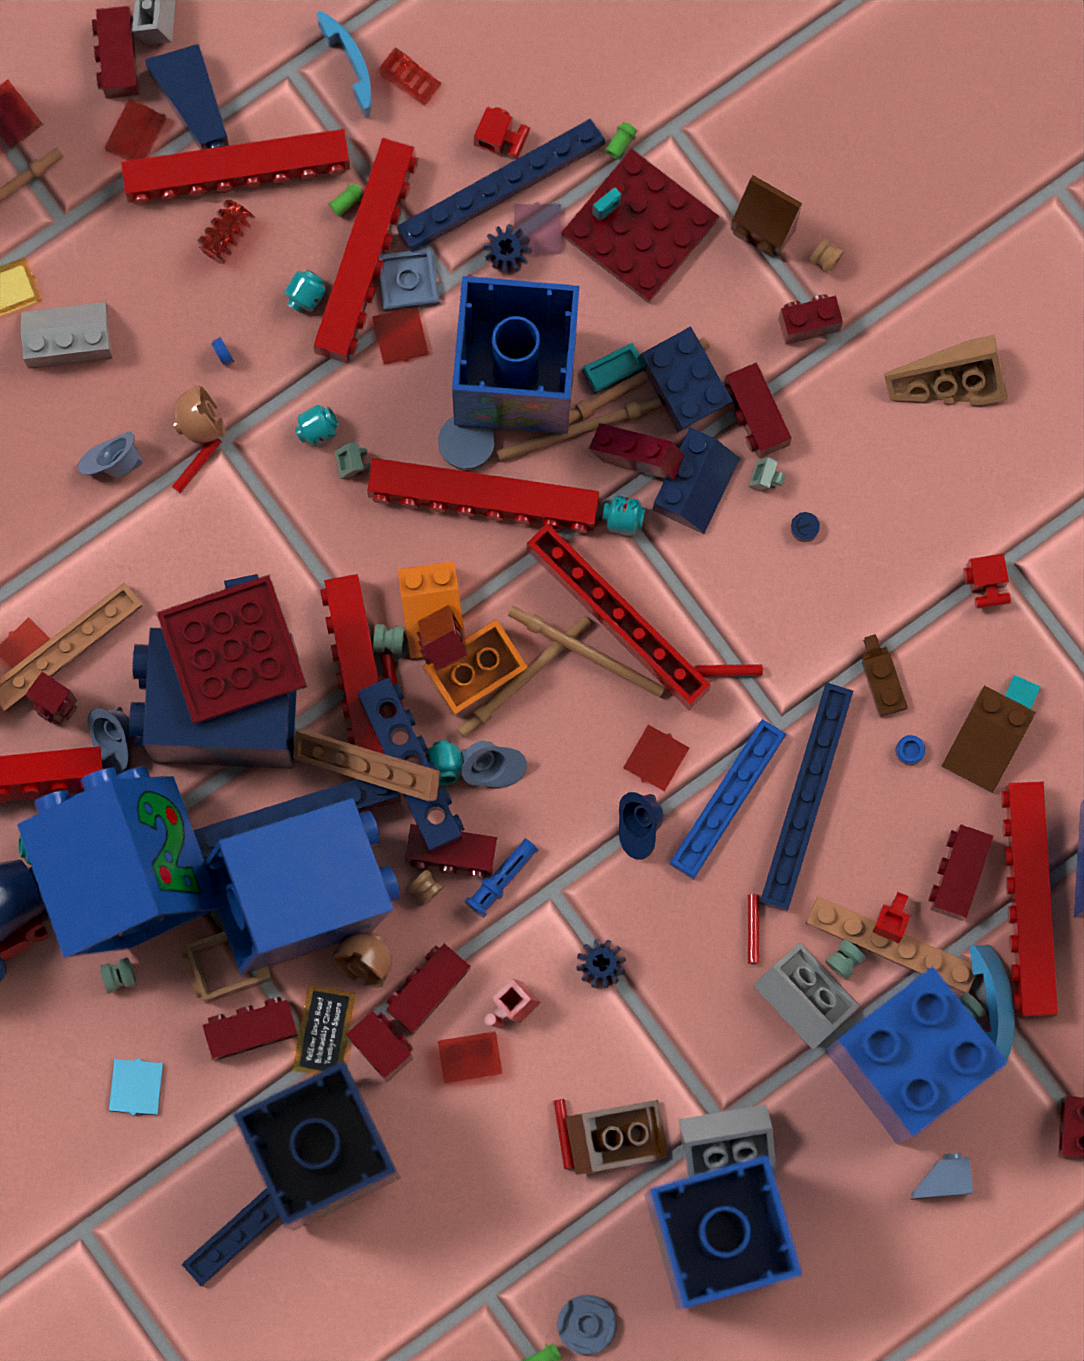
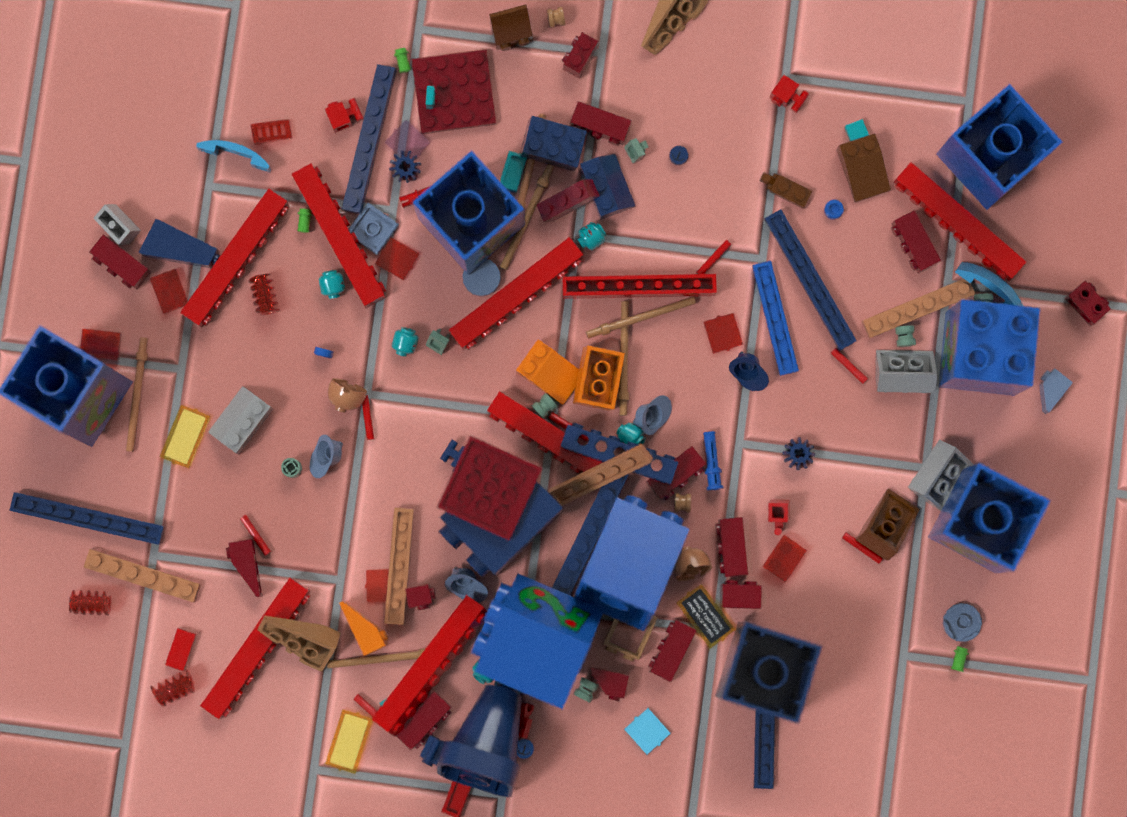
camera: 45 degrees left, 5 degrees up
dark red brick [417,605,468,671] -> none
red plate [872,892,911,943] -> none
none -> sand green wheel [281,458,302,478]
none -> dark red slope [590,667,629,701]

